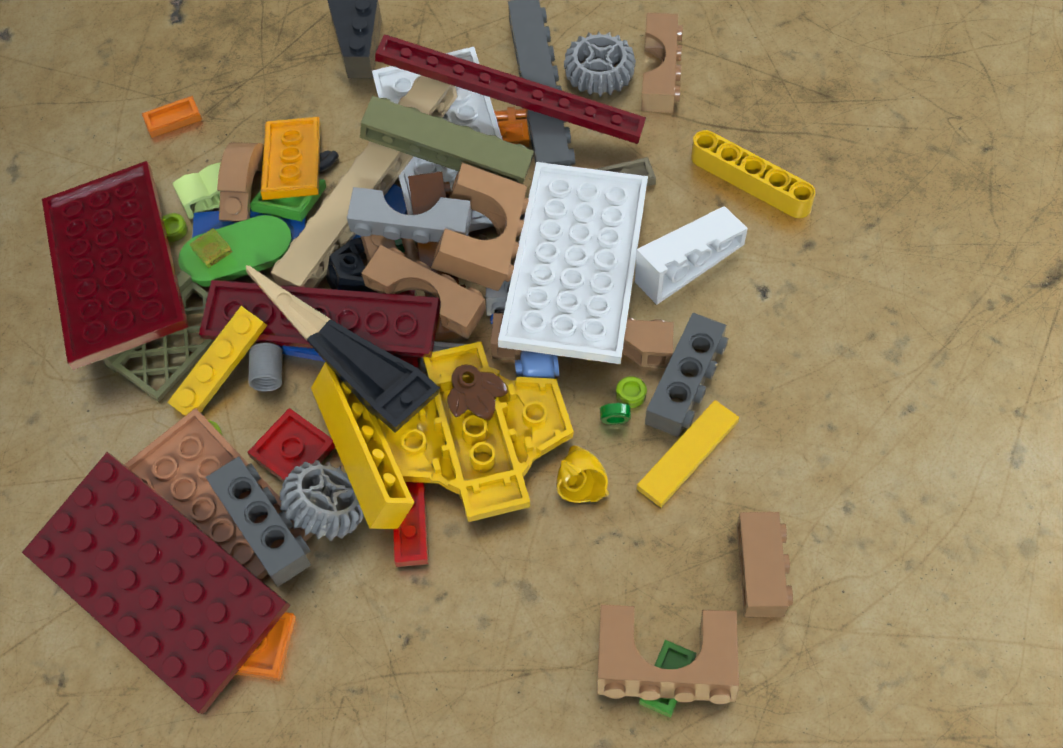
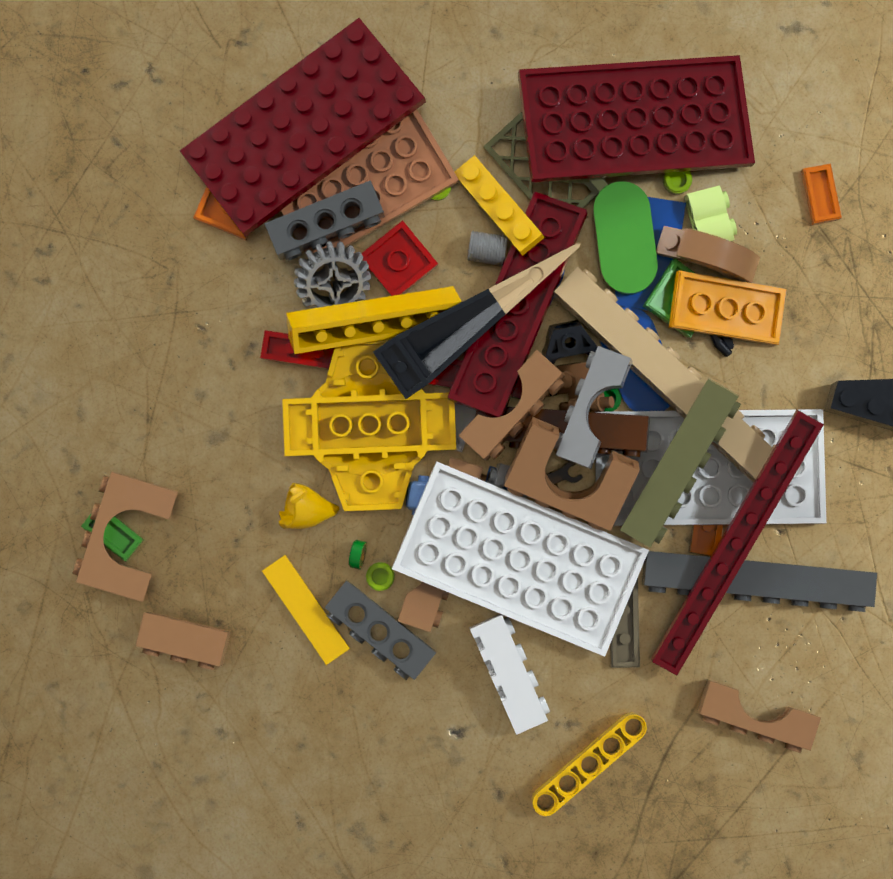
camera: 105 degrees right, 25 degrees up
clear yellow plate [190,228,232,268] -> none
reddish brown plate [447,364,508,421] -> none
light grey gear [564,31,636,97] -> none

